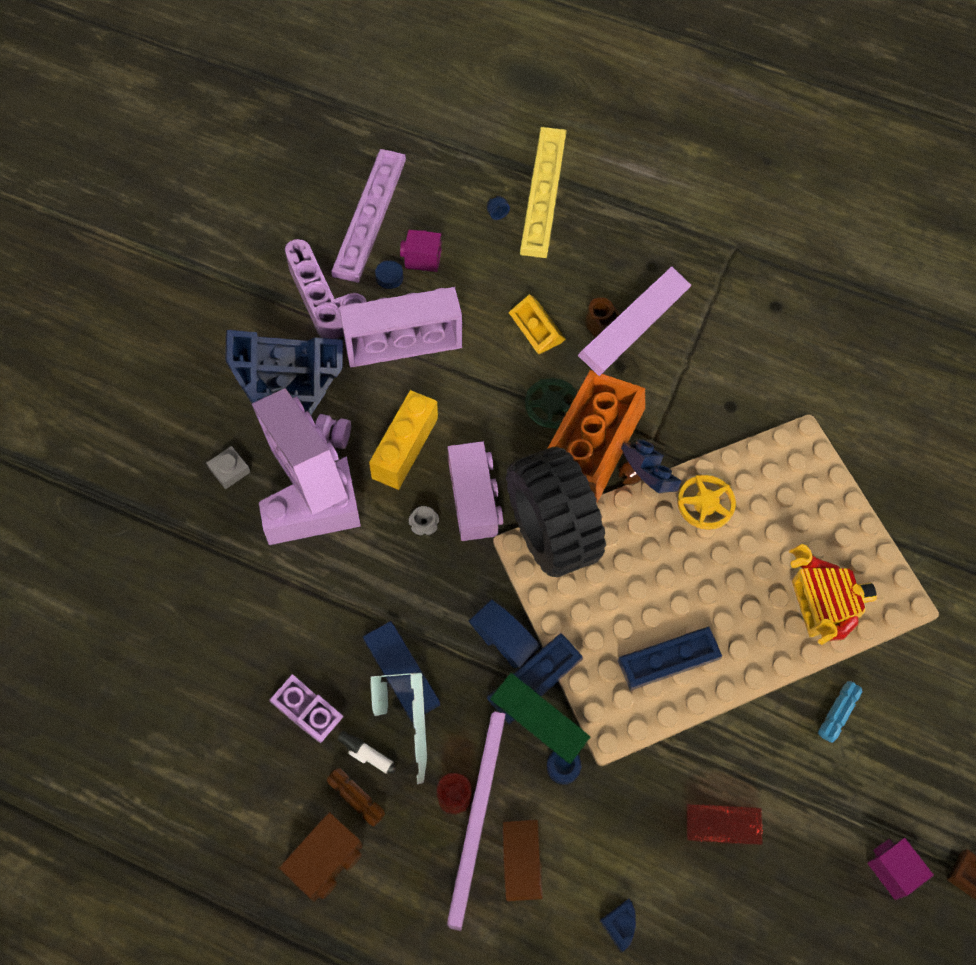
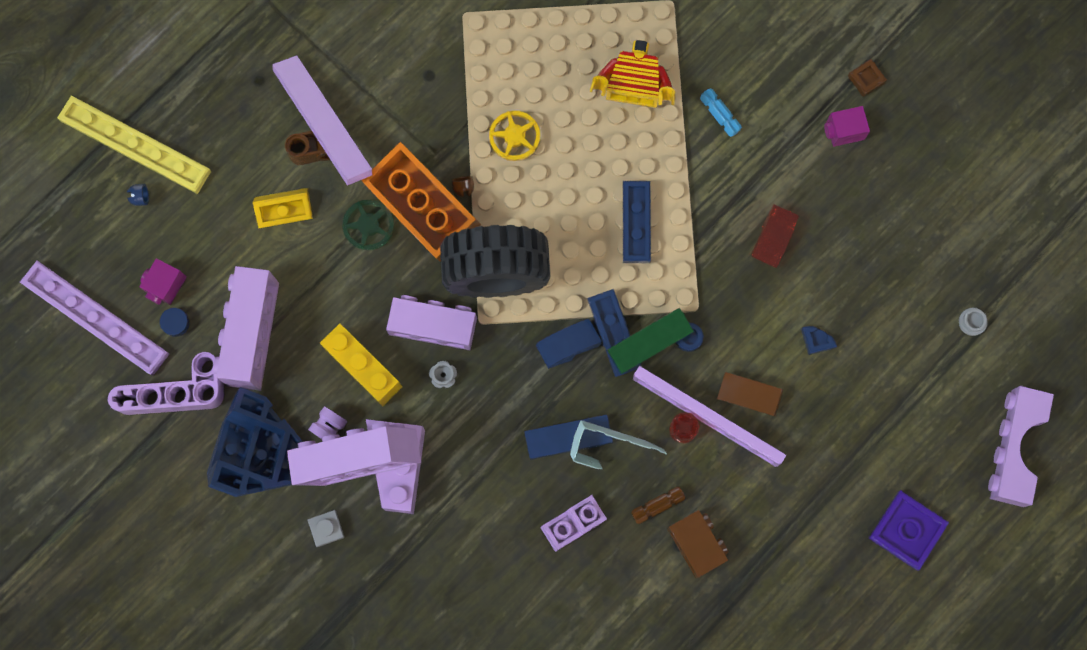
camera: 65 degrees left, 15 degrees up
piece [337,731,396,774] -> none
dark blue slope [621,440,682,493] -> none

